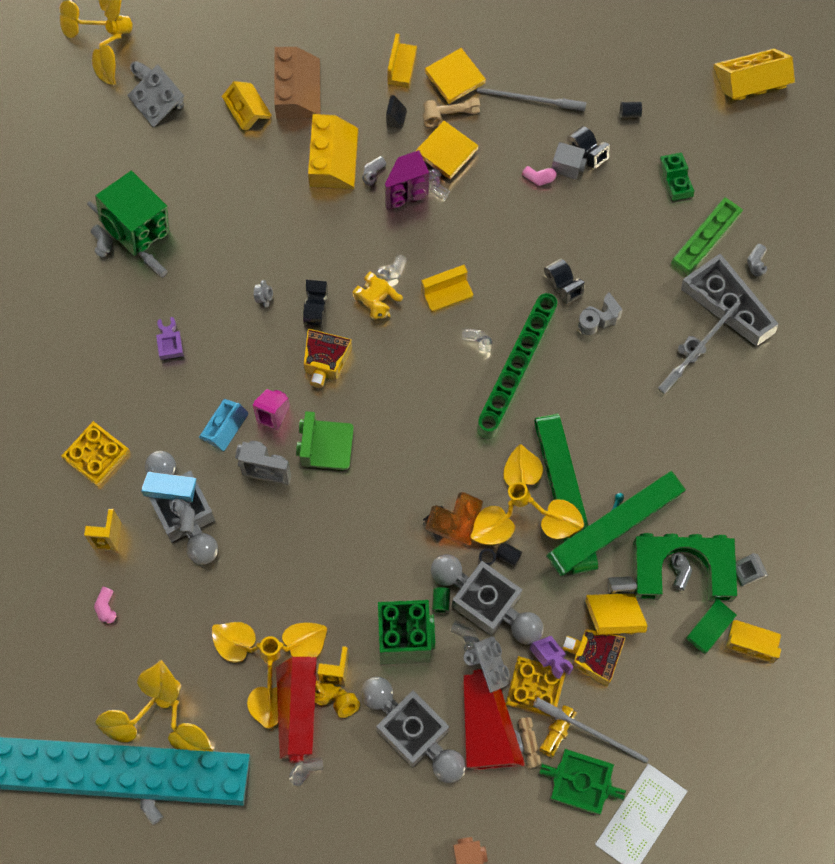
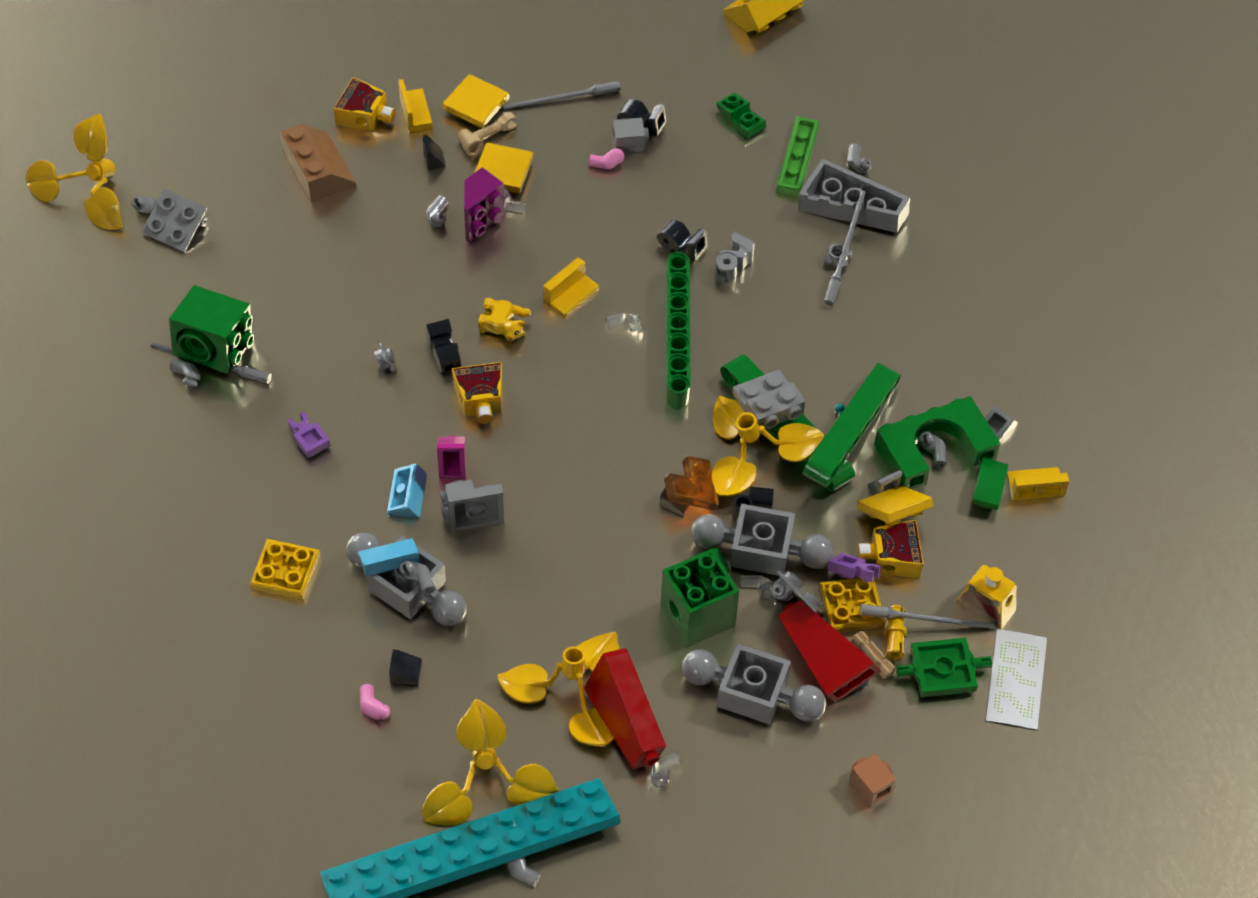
camera: 25 degrees left, 15 degrees down
yellow panel [84,509,121,551] -> none
yellow panel [221,81,272,130] -> none
bright green bracket [296,411,354,470] -> none
yellow slope [308,114,358,189] -> none
yellow arm [315,681,360,718] -> none
yellow panel [318,646,349,686] -> none
clear arm [376,255,407,281] -> none
black hinge [620,101,642,118] -> none
none -> torso [333,77,396,131]
none -> black slope [389,649,422,685]
none -> light grey plate [732,369,805,429]
none -> yellow torso [957,565,1017,629]

